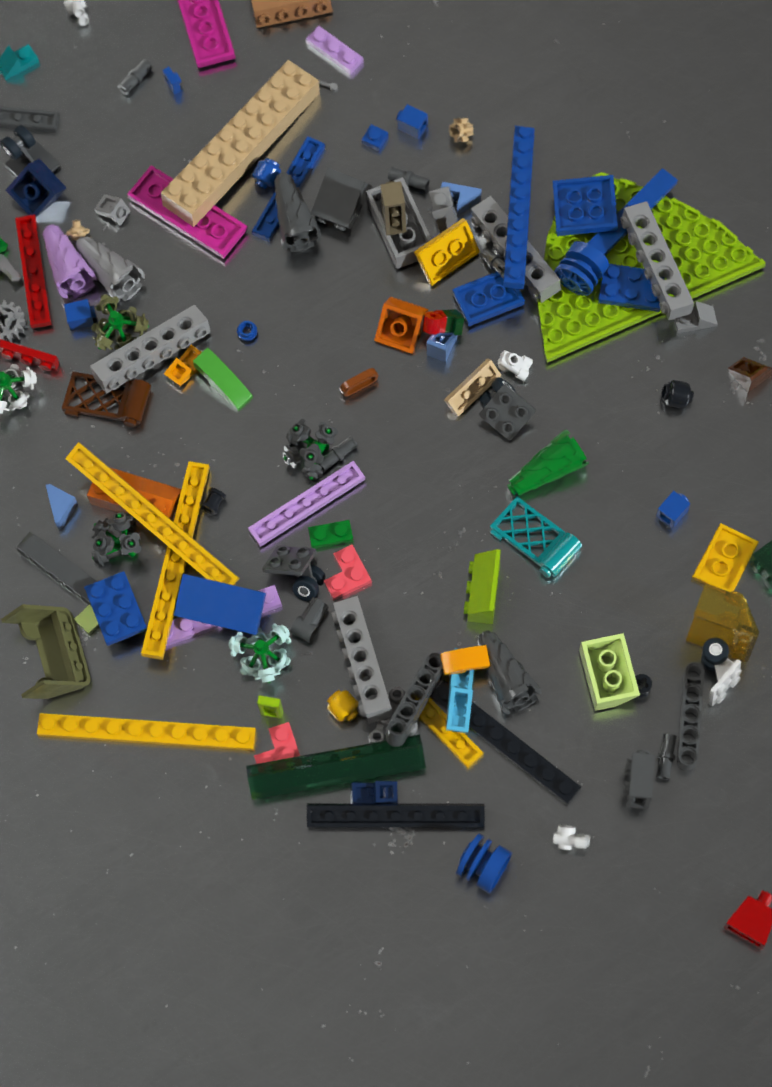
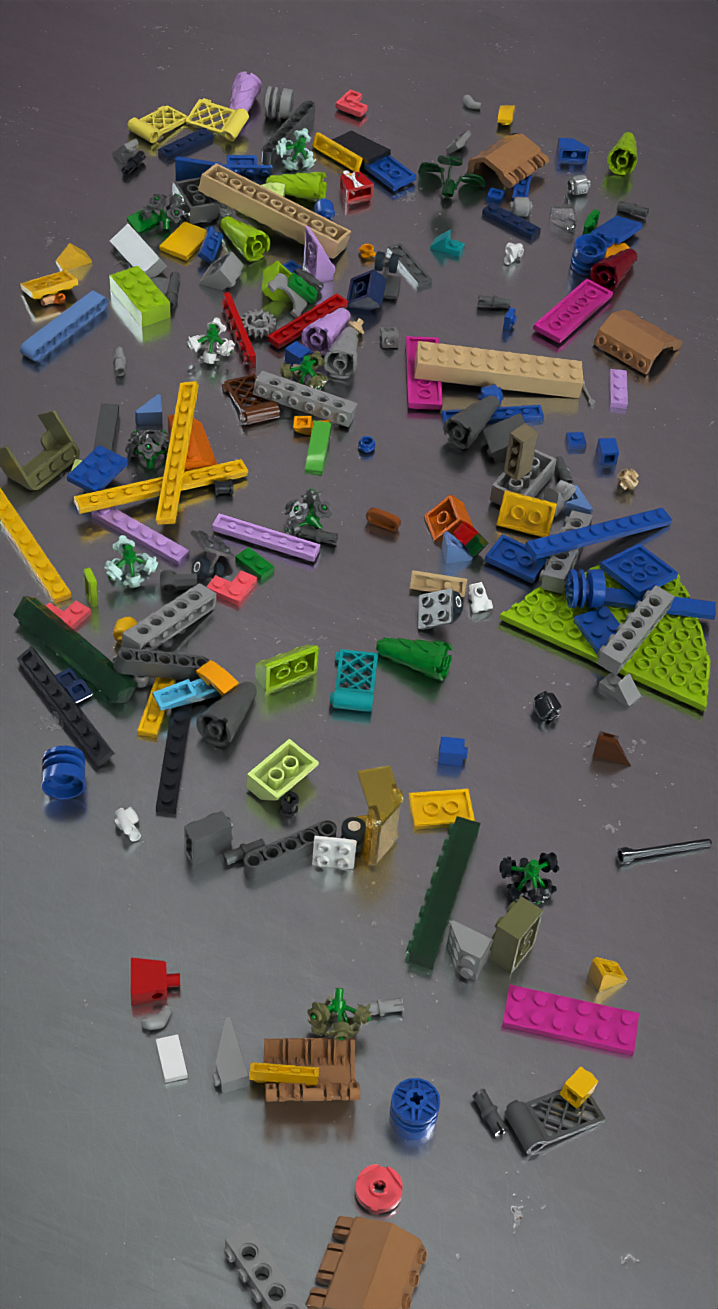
camera: 45 degrees right, 20 degrees down
blue tile [173,574,266,635] -> none

